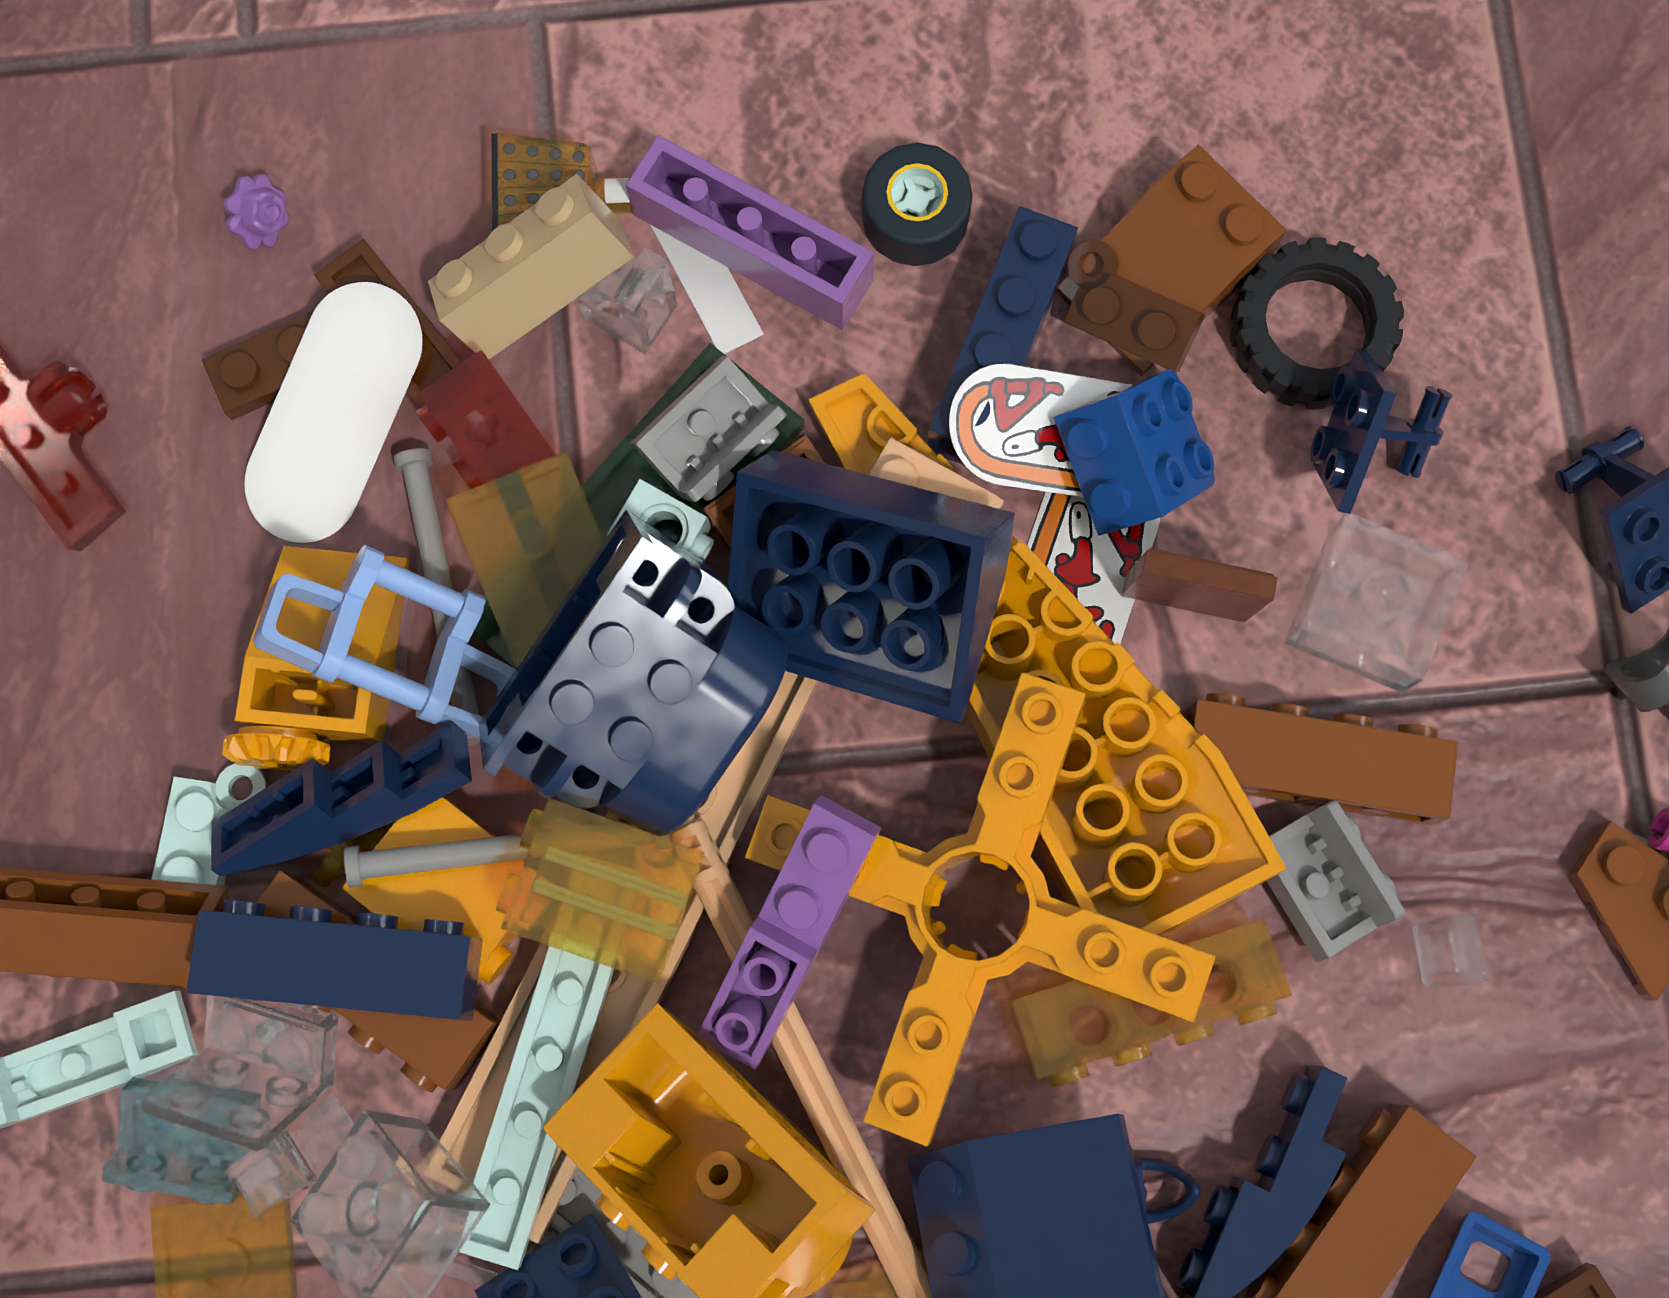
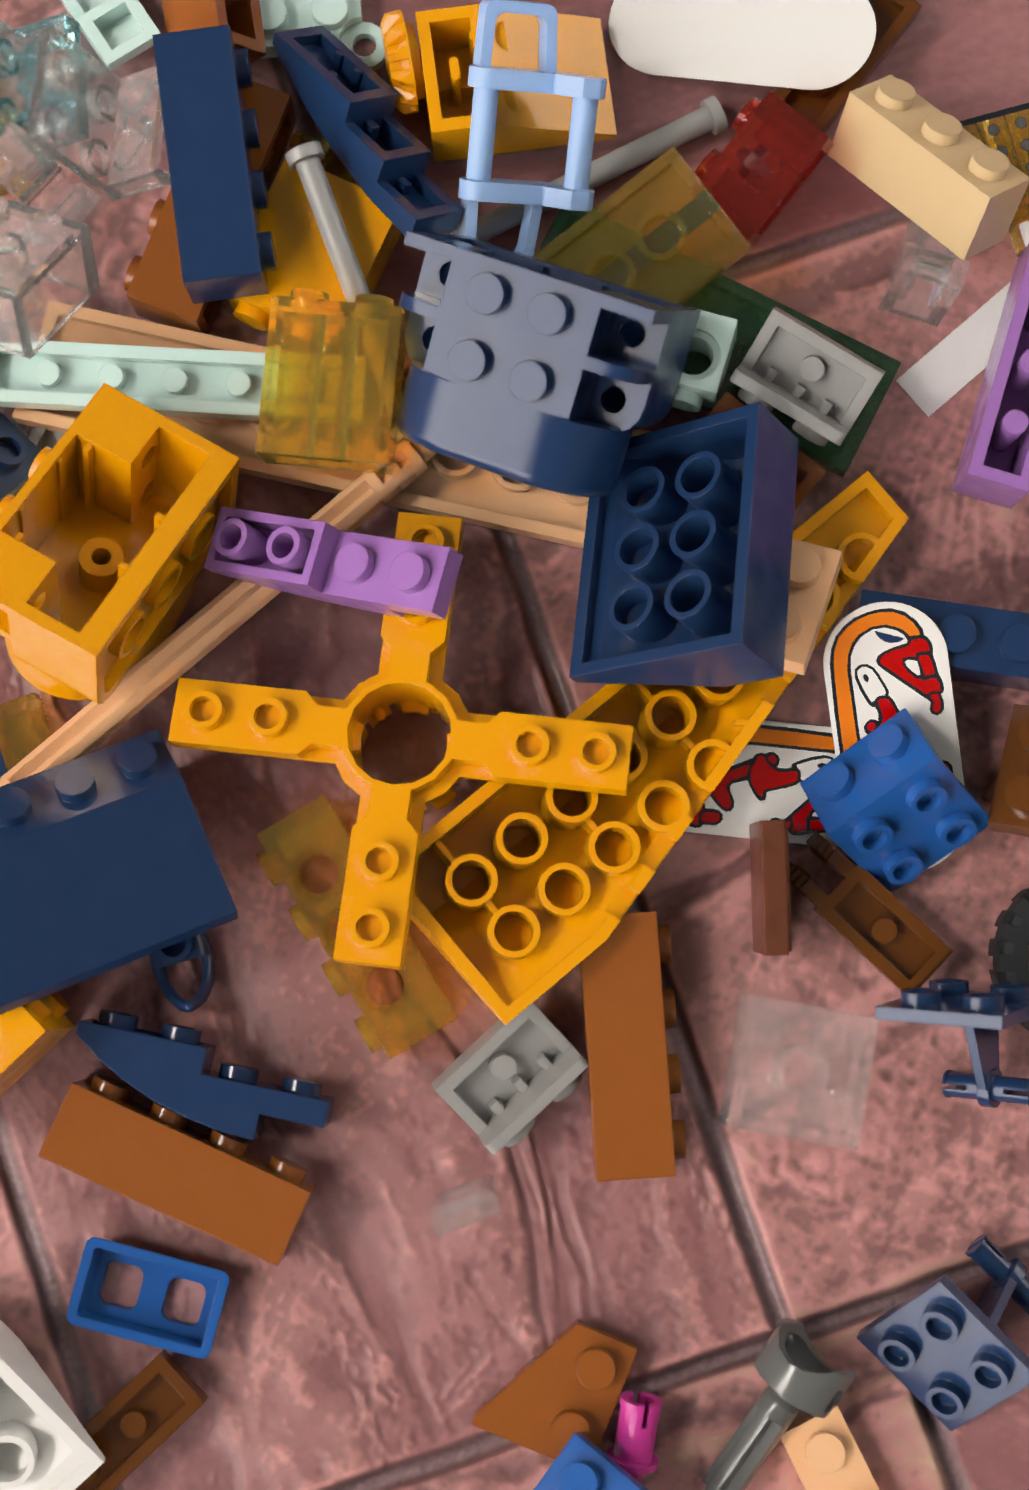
camera: 75 degrees right, 5 degrees up
none -> reddish brown hinge [789,831,954,991]

